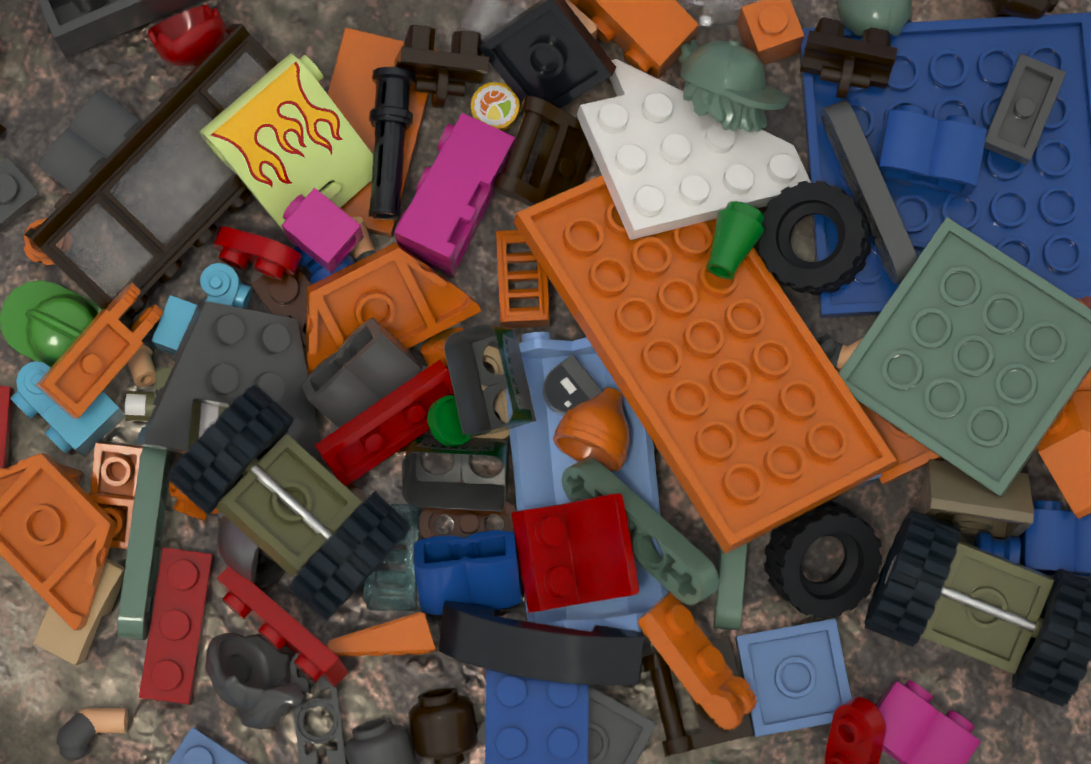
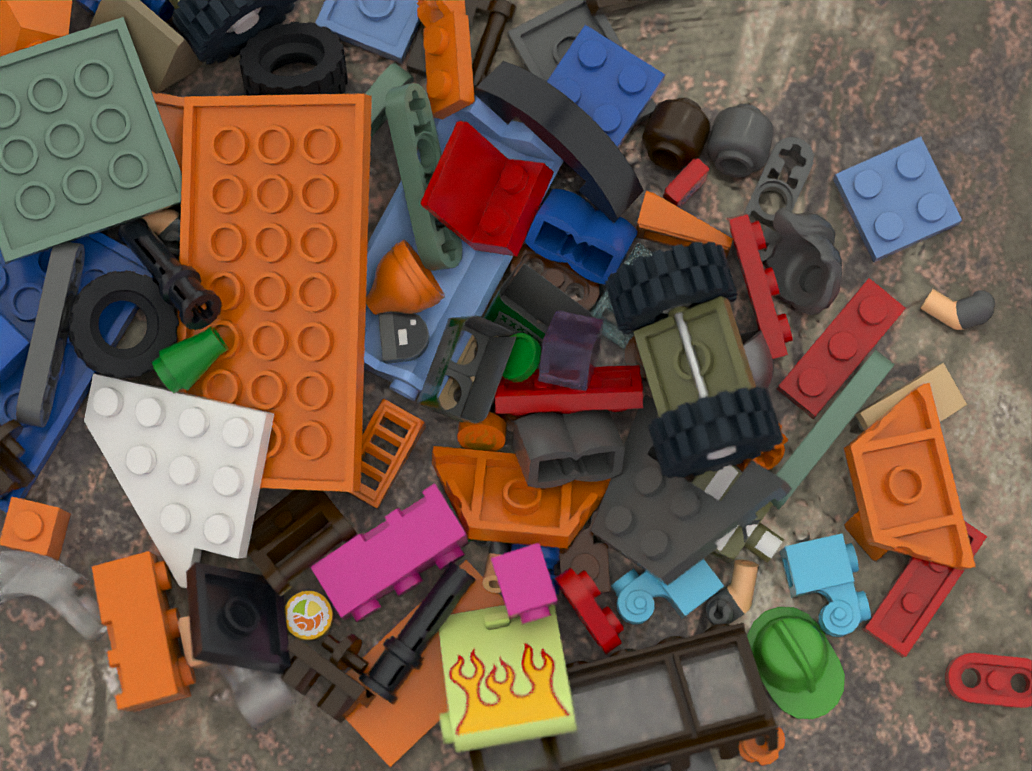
camera: 145 degrees left, 0 degrees up
orange hinge [36,283,164,419] -> none
orange slope [88,441,143,549] -> none
sand green hair [678,39,790,132] -> none
none -> black pin [118,218,222,330]
none -> clear purple panel [538,311,604,391]
none -> red tile [663,158,710,208]

